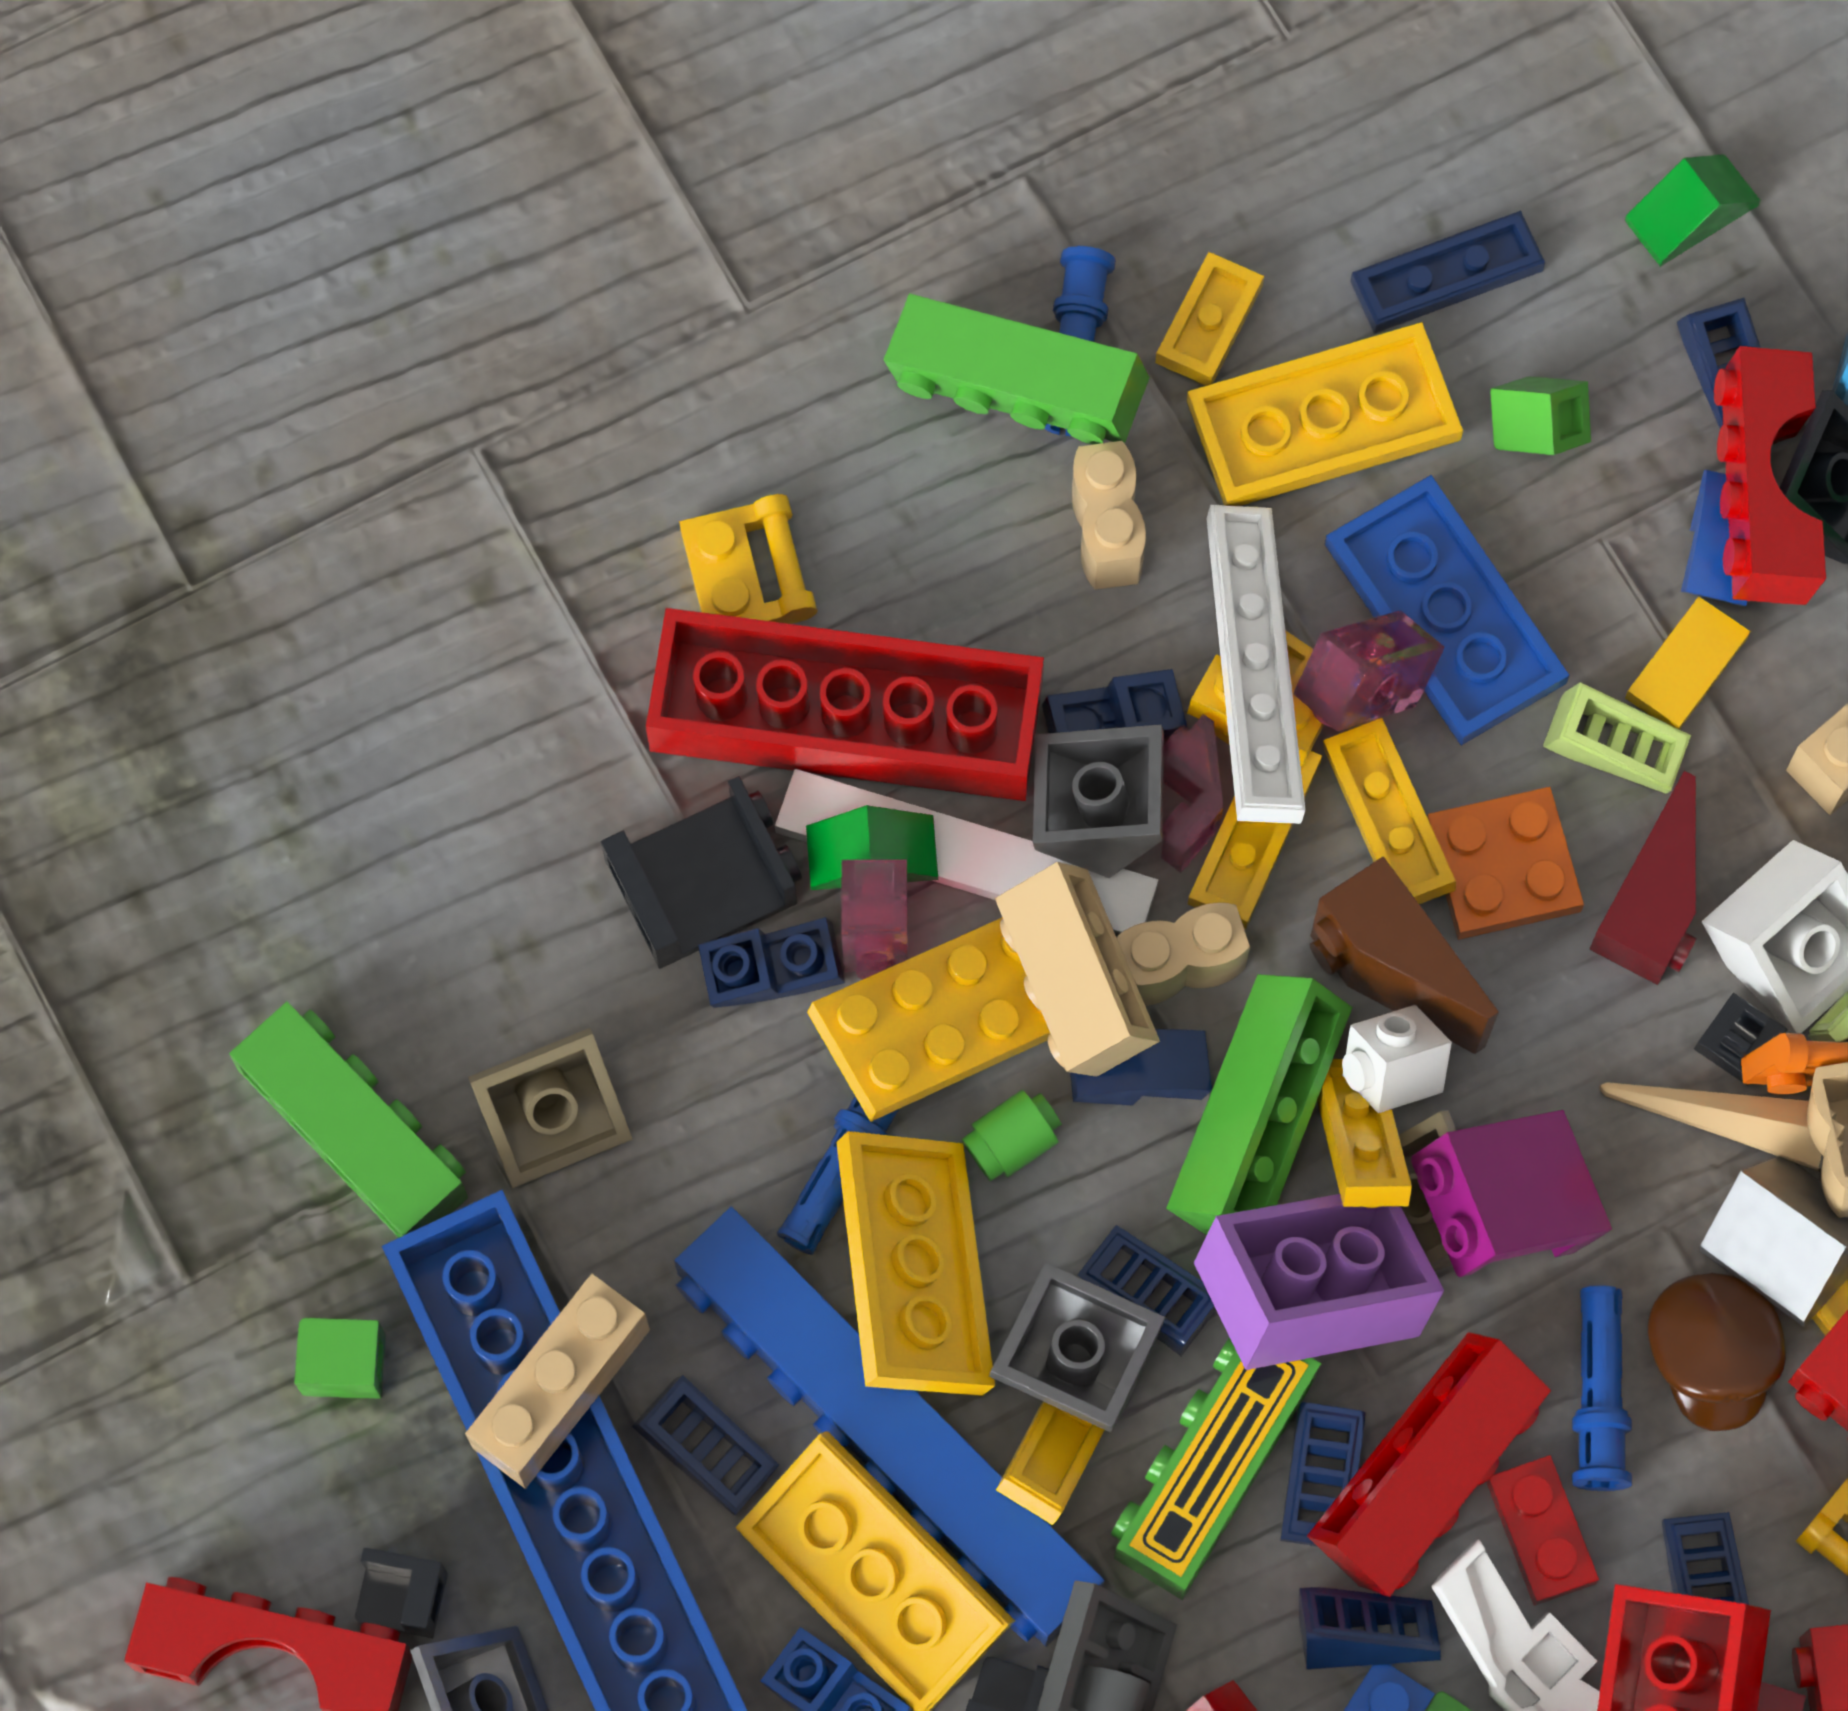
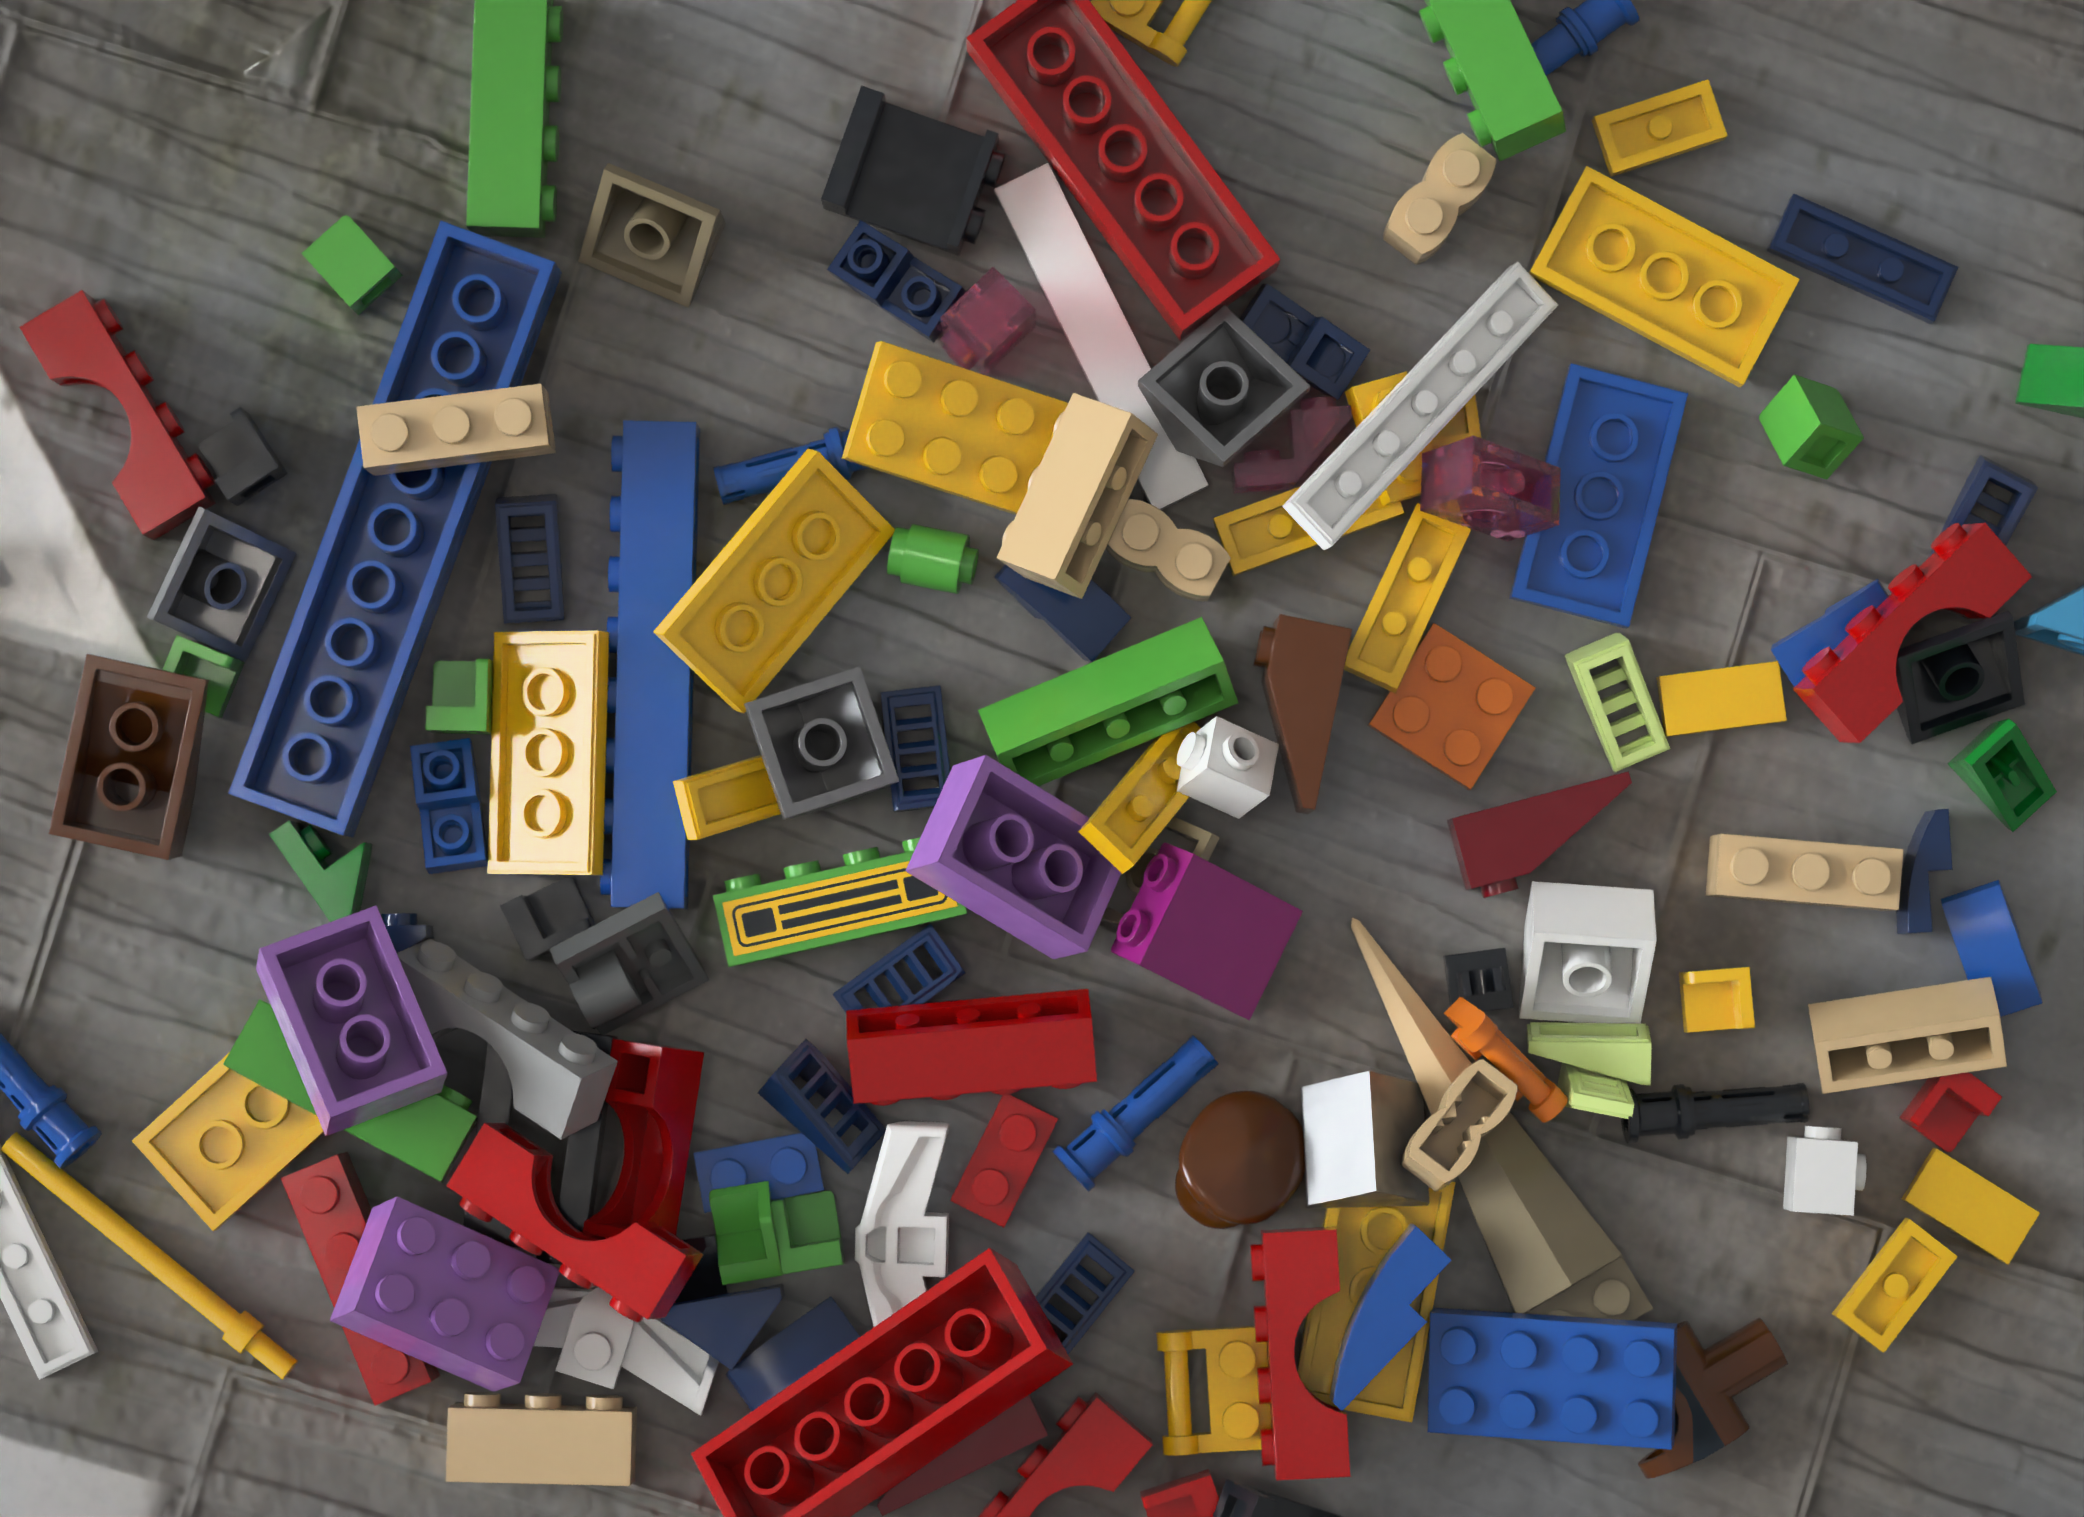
camera: 40 degrees right, 15 degrees up
green slope [806,805,939,890] -> none
none -> bright green panel [425,659,493,735]

